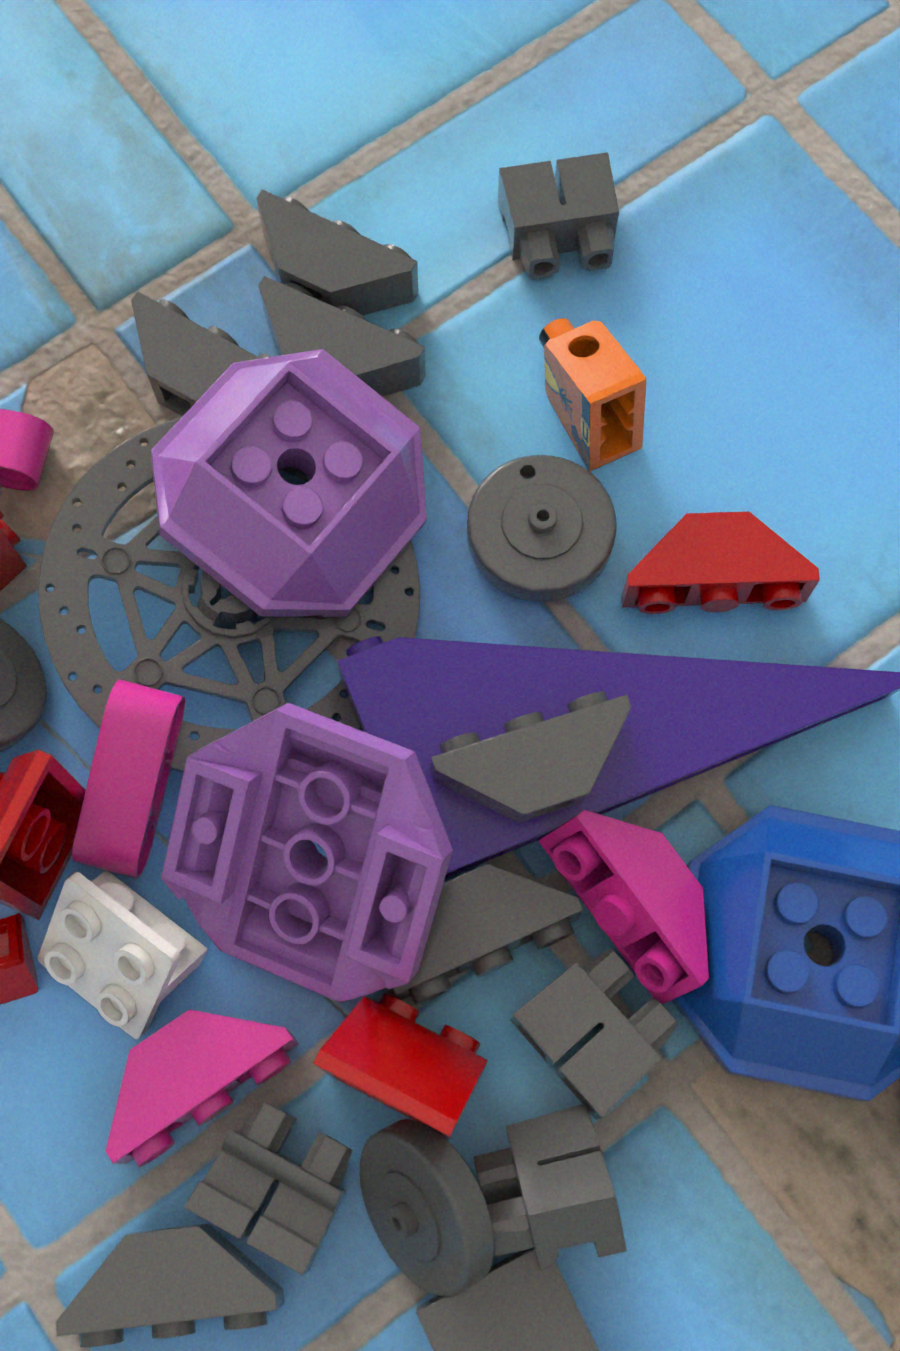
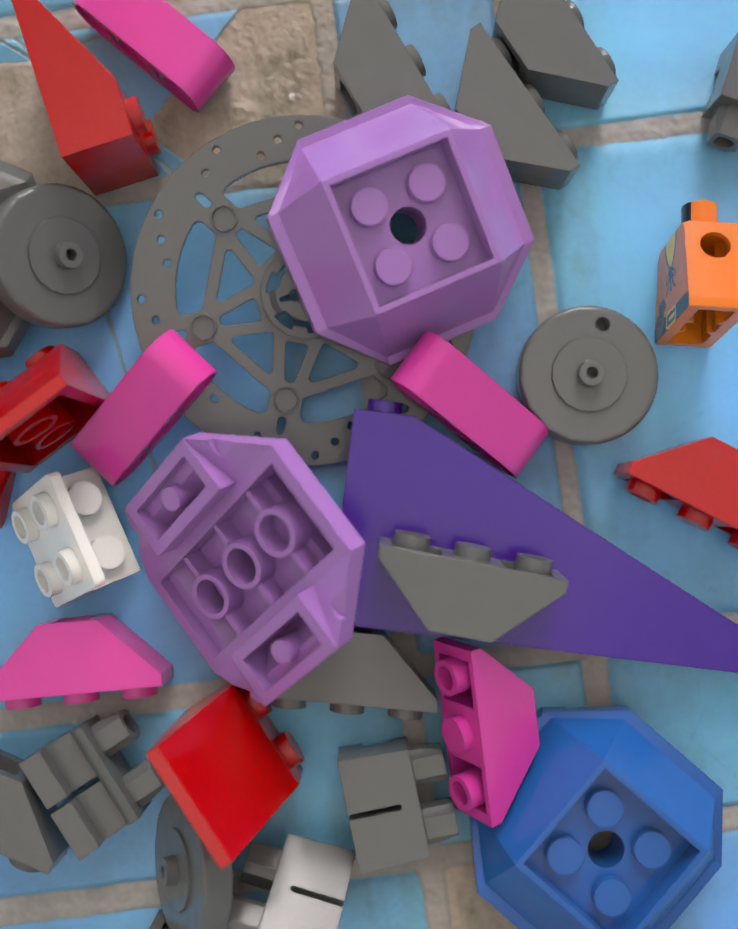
camera: 30 degrees right, 15 degrees up
none -> dark pink beam [390,331,549,478]

